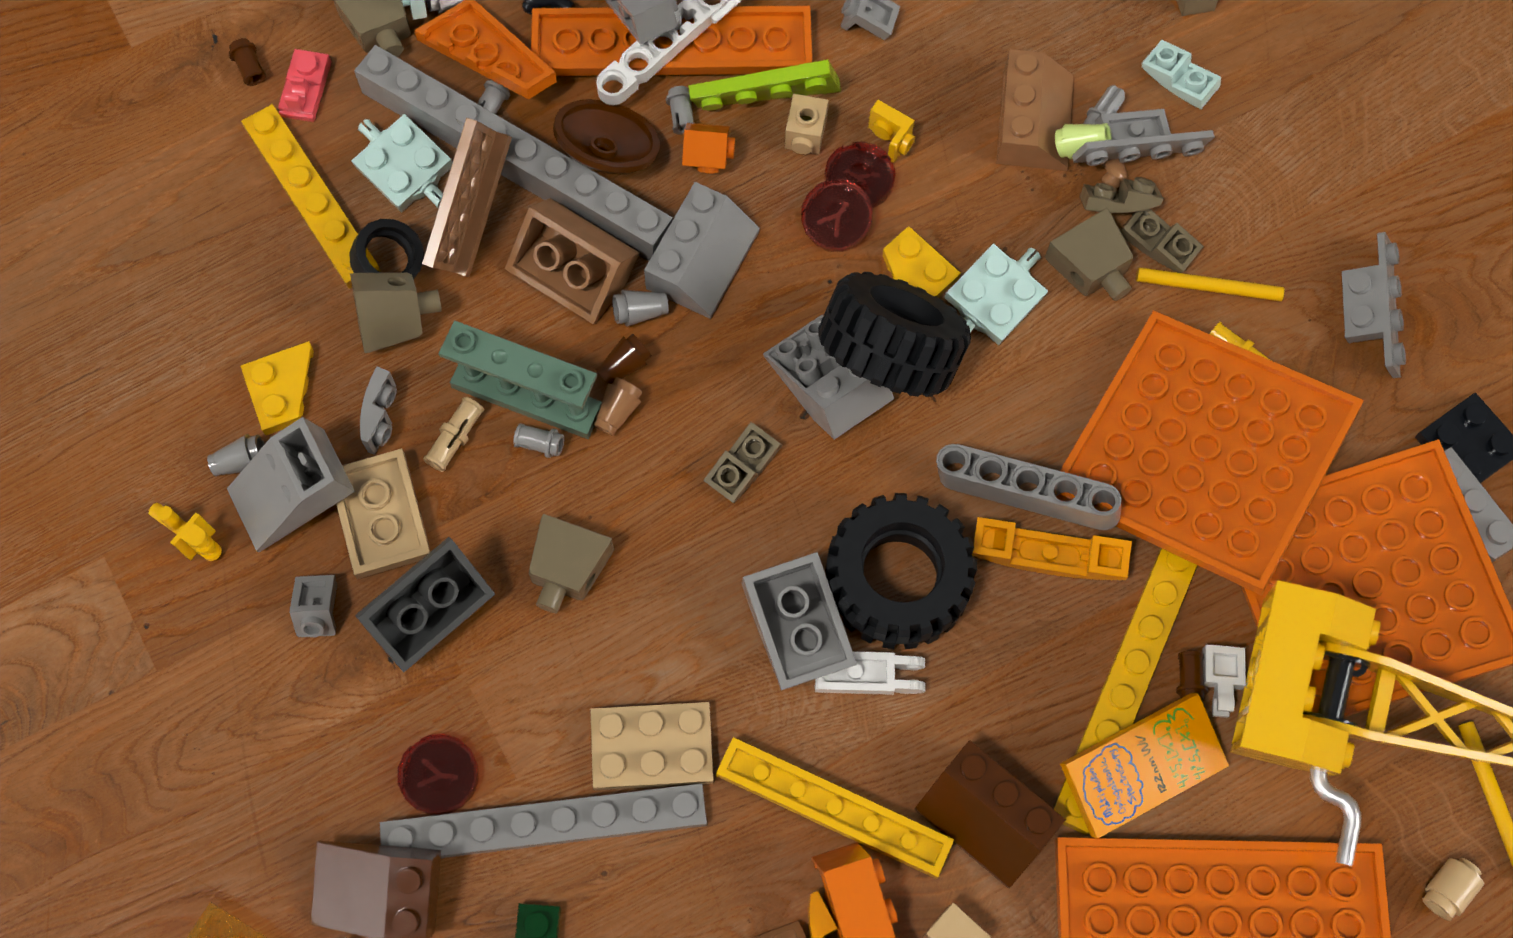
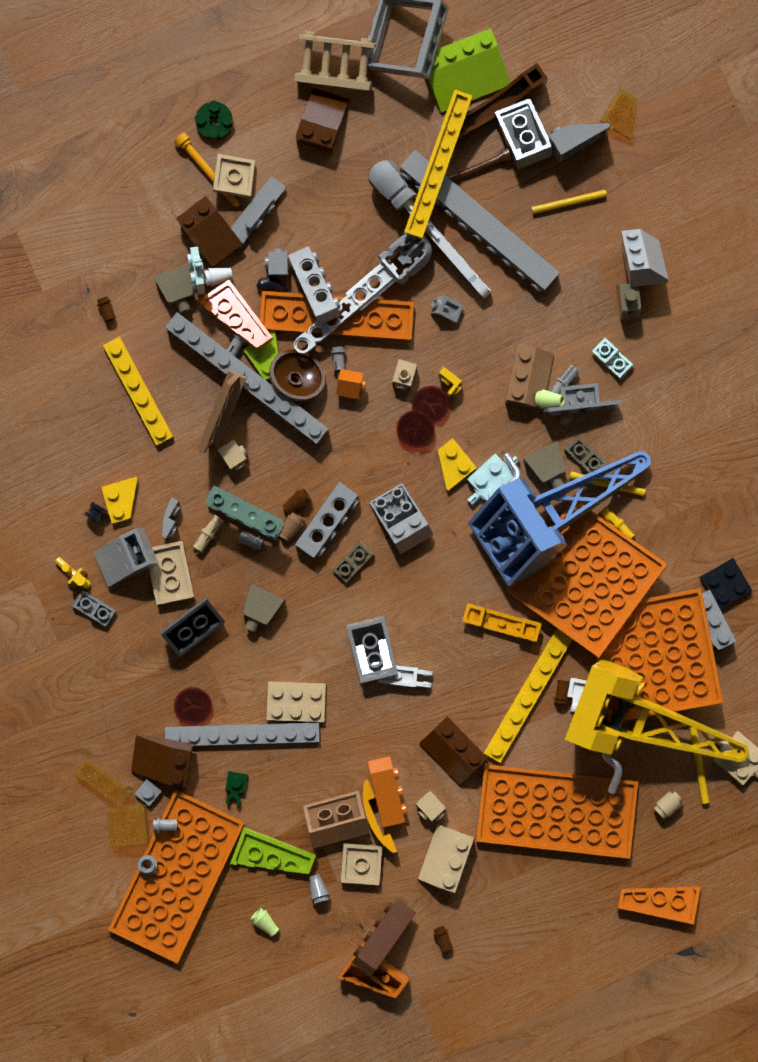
camera: 10 degrees right, 15 degrees up
light grey cone [207,434,265,476] -> none
coral plate [278,49,332,122] -> none
light grey bracket [289,575,337,637] -> none
black tyre [349,219,424,280] -> none
dark tan torso [350,273,442,353] -> none
light aqua plate [351,114,453,213] -> none
medium nougat slope [504,198,640,325] -> none
light grey cone [613,290,669,327] -> none
light grey slope [644,182,760,319] -> none
lime wing [688,59,841,111] -> none
yellow plate [716,737,954,879] -> none
black tyre [818,272,971,397] -> none
black tyre [825,493,977,650] -> none
light grey beam [936,444,1121,530] -> none
light orange tile [1060,693,1229,839] -> none
dark tan slope [1080,177,1163,213] -> none
light grey bracket [1342,232,1406,378] -> none
none -> light grey slope [72,590,116,626]
none -> black wheel [84,502,108,524]
none -> tan brick [218,440,248,471]
none -> lime wing [244,330,278,381]
none -> light grey brick [295,482,359,559]
none -> medium blue piece [468,451,651,587]

